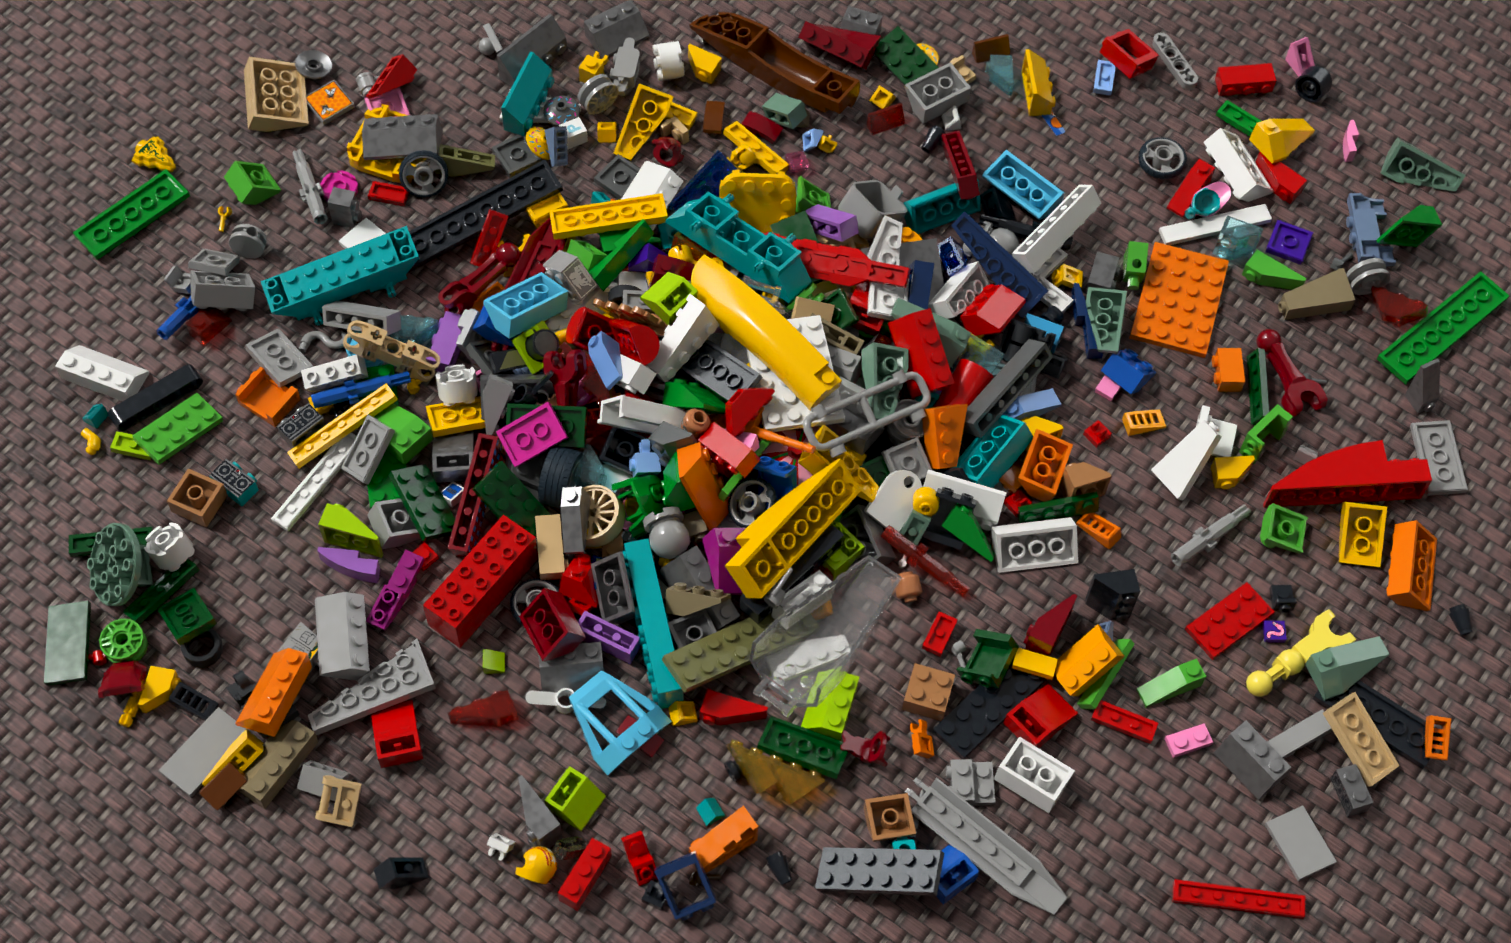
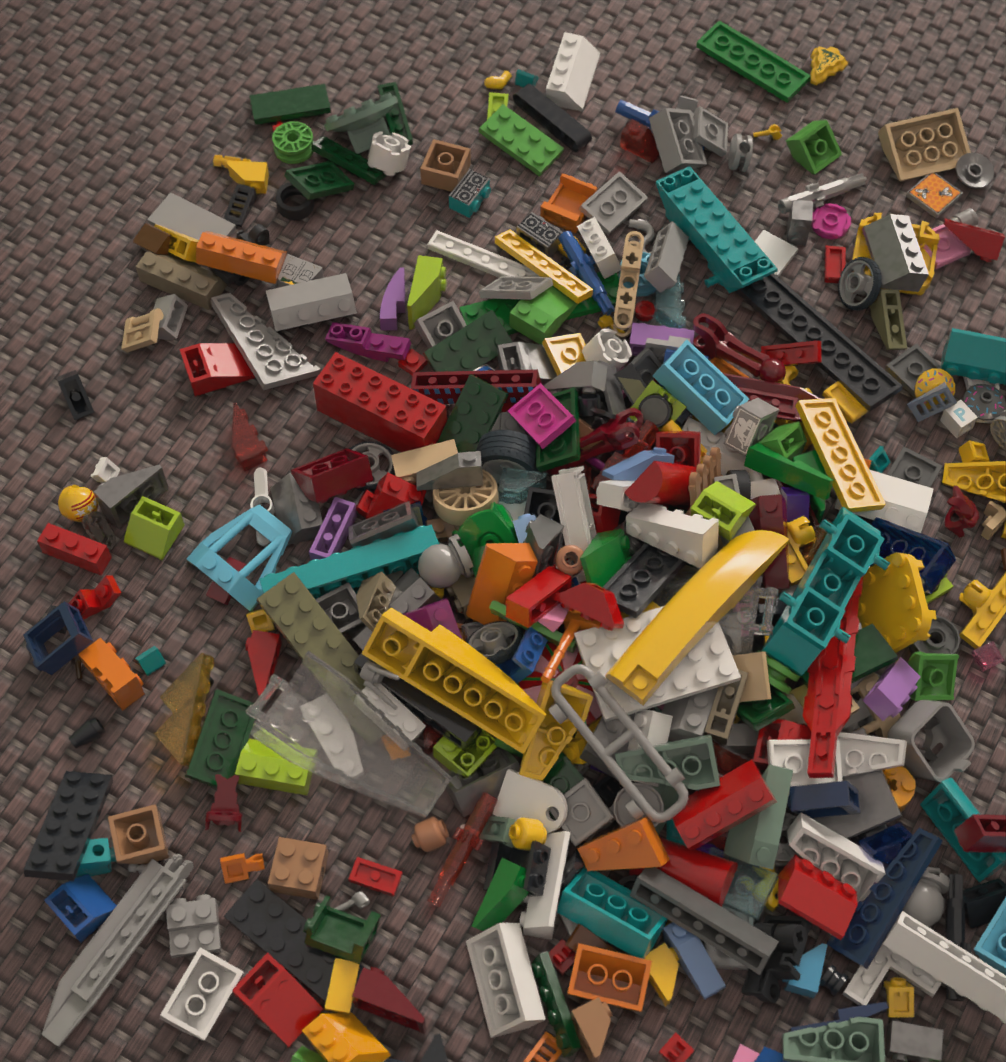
camera: 85 degrees right, 0 degrees up
dark red slope [98,660,148,698] -> none
lime slope [483,649,505,674] -> none

